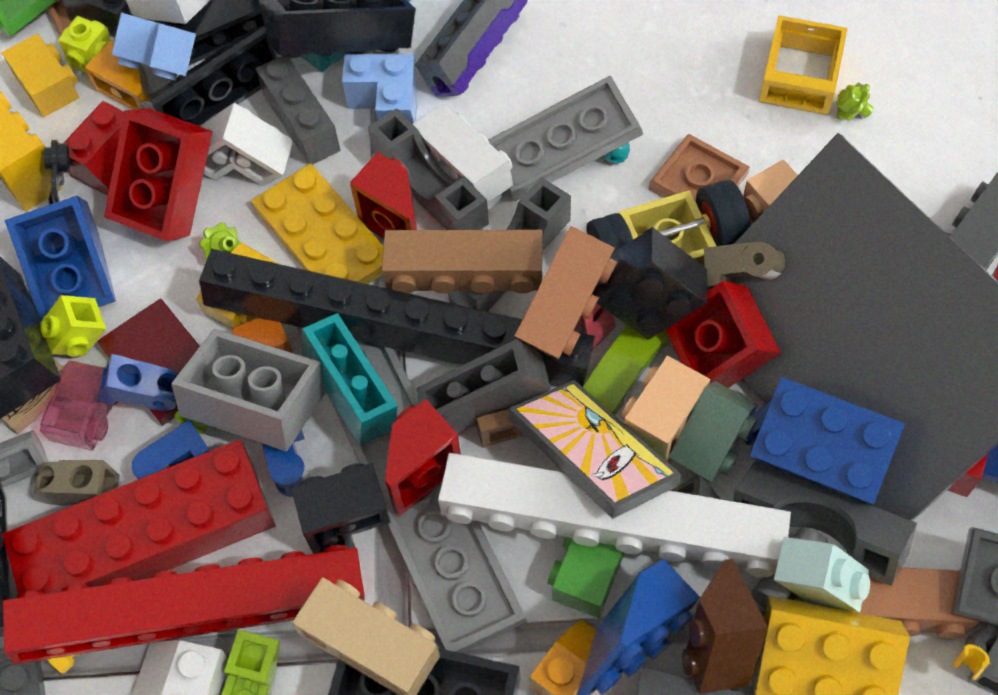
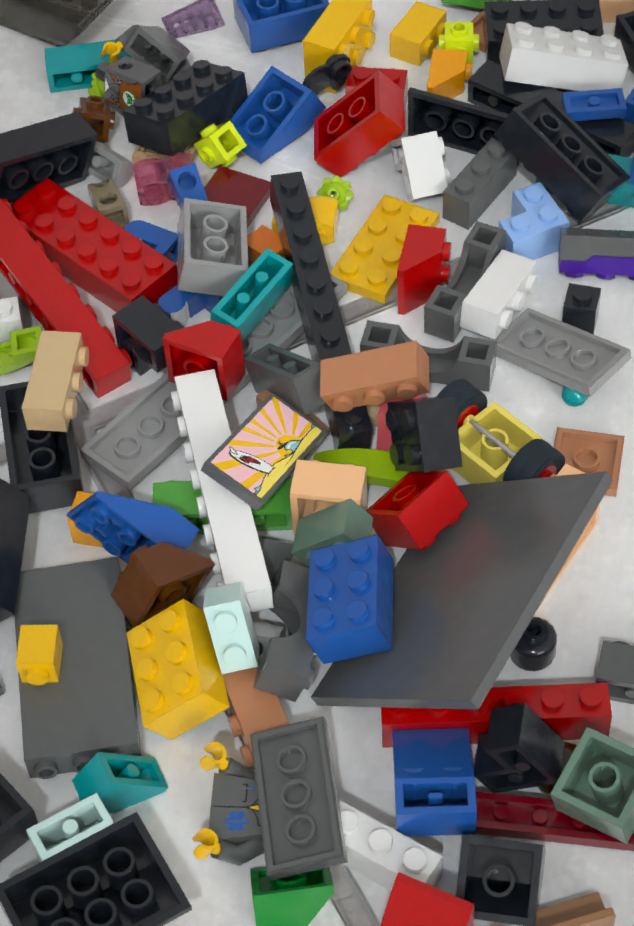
camera: 65 degrees right, 10 degrees down
light blue brick [111,13,196,81] -> none
medium nougat brick [382,230,542,294] -> none
dark tan leg [704,241,786,289] -> none
none -> black brick [562,283,601,334]

